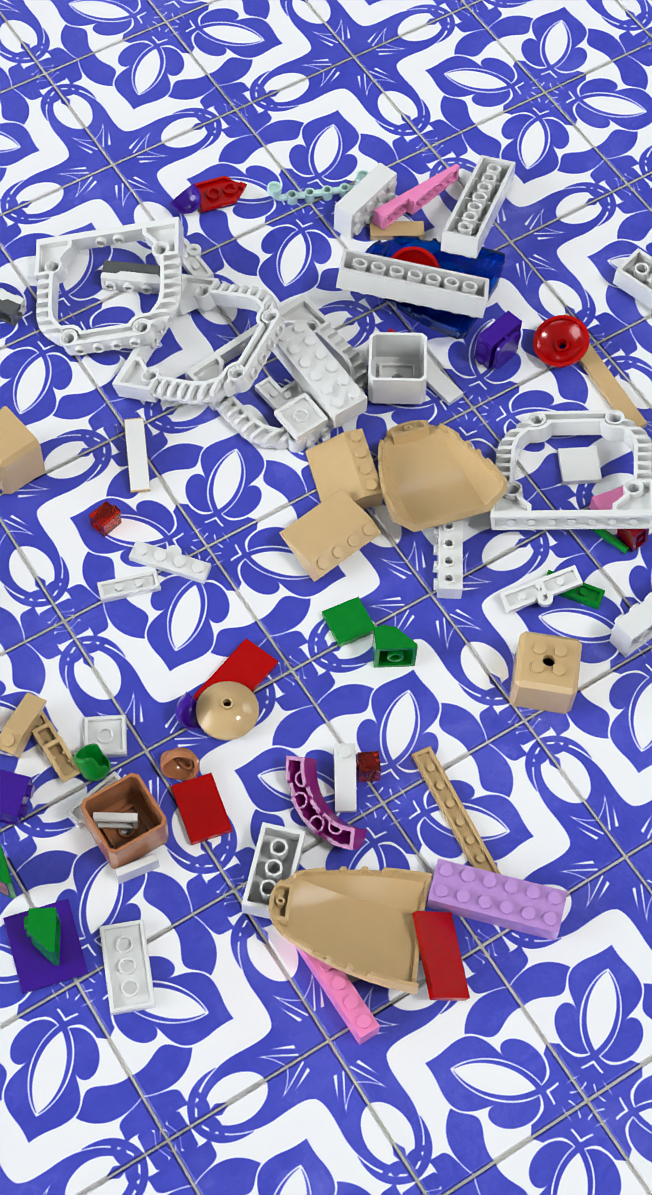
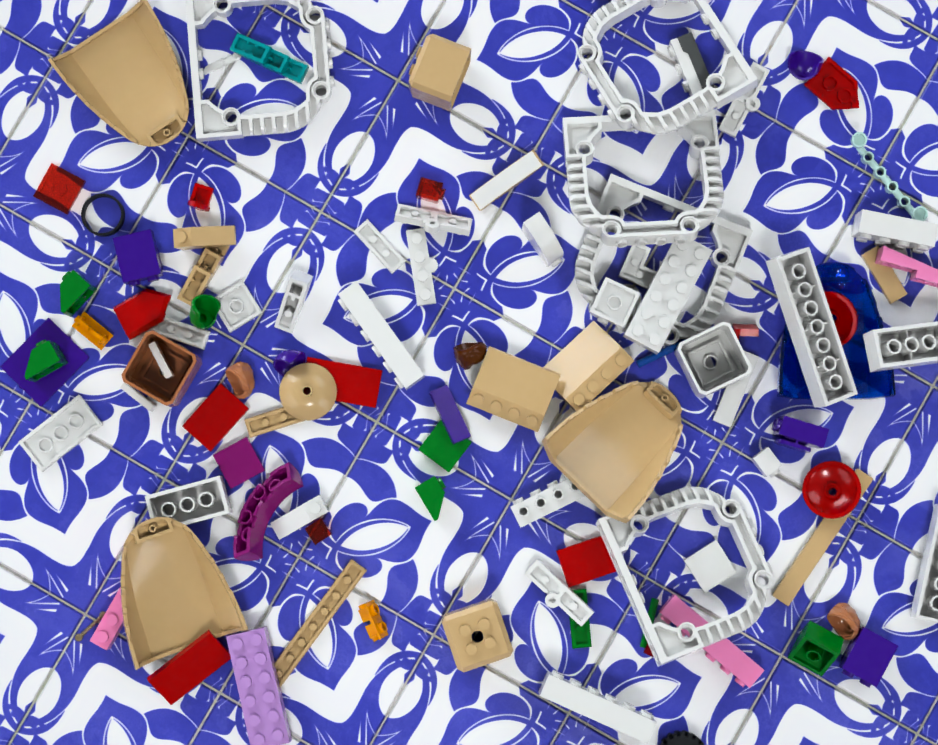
camera: 60 degrees right, 25 degrees up
none -> light orange hinge [72,311,114,350]
none -> dark tan hinge [75,611,106,641]
none -> red tile [113,288,172,340]
none -> magenta tile [213,437,265,489]
none -> tan tile [244,407,305,438]
none -> white slope [274,269,313,334]
none -> white brick [337,281,425,390]
none -> light orange hinge [358,599,389,642]
none -> white hinge [394,204,473,236]
none -> dark purple tile [429,385,471,445]
none -> reddish brown hair [453,342,487,370]
none -> white brick [522,211,564,267]
none -> red tile [556,536,616,587]
none -> blue bar [636,339,686,368]
none -> white brick [750,447,782,478]

